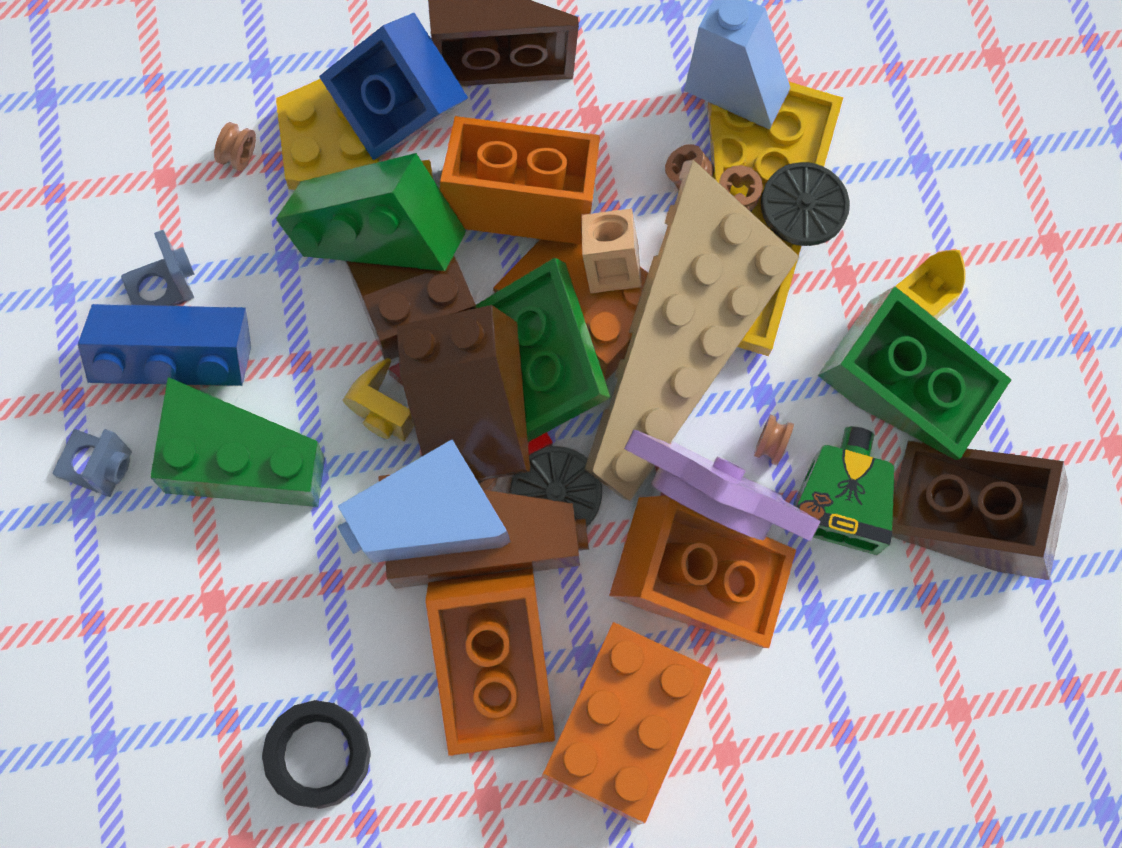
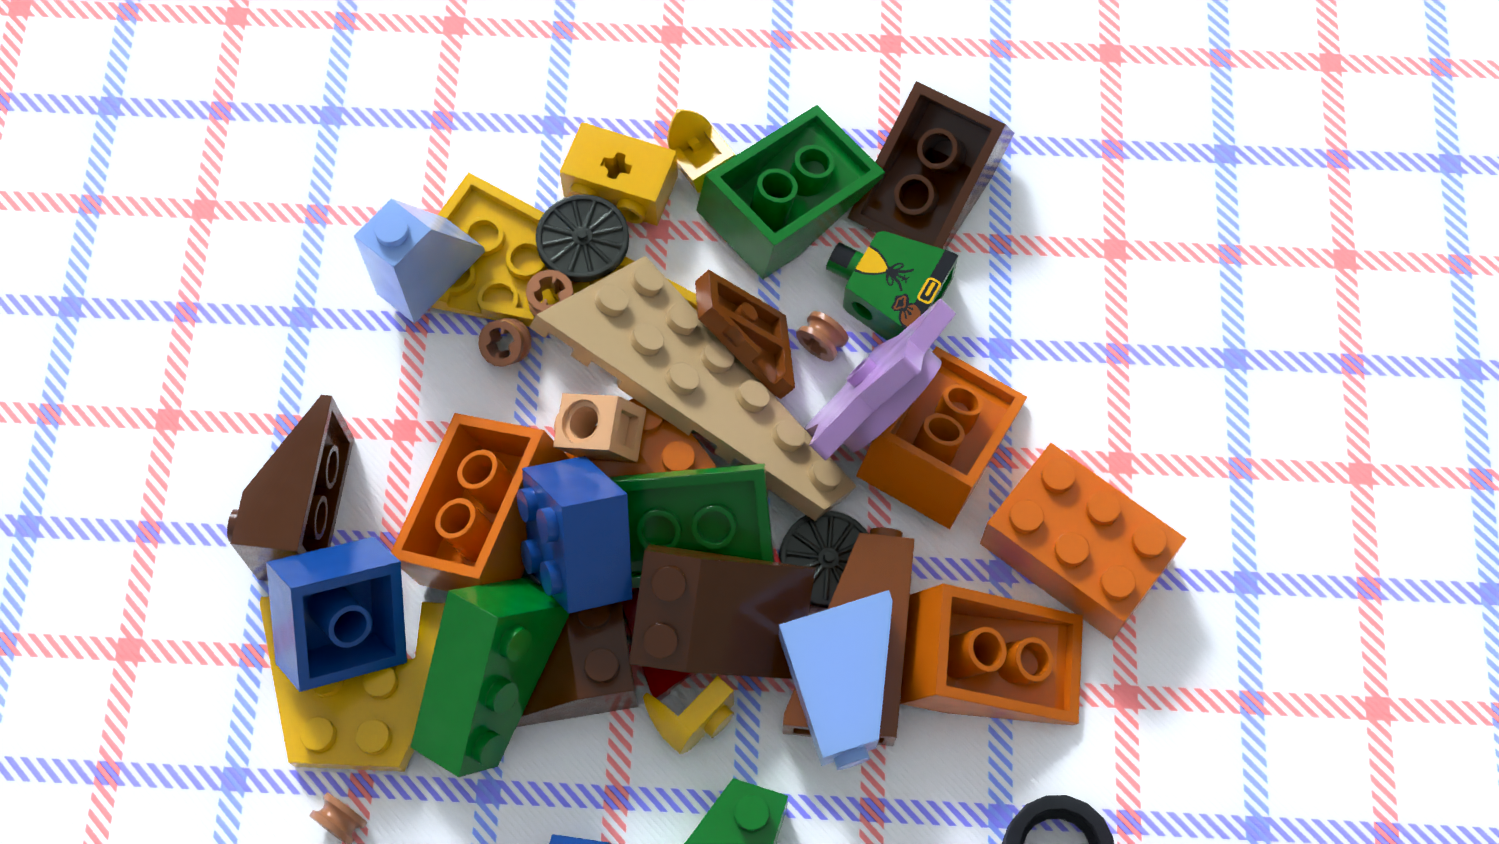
camera: 70 degrees left, 5 degrees down
none -> blue brick [517,456,633,614]
none -> yellow brick [560,122,678,226]
none -> dark orange wing [695,269,795,399]

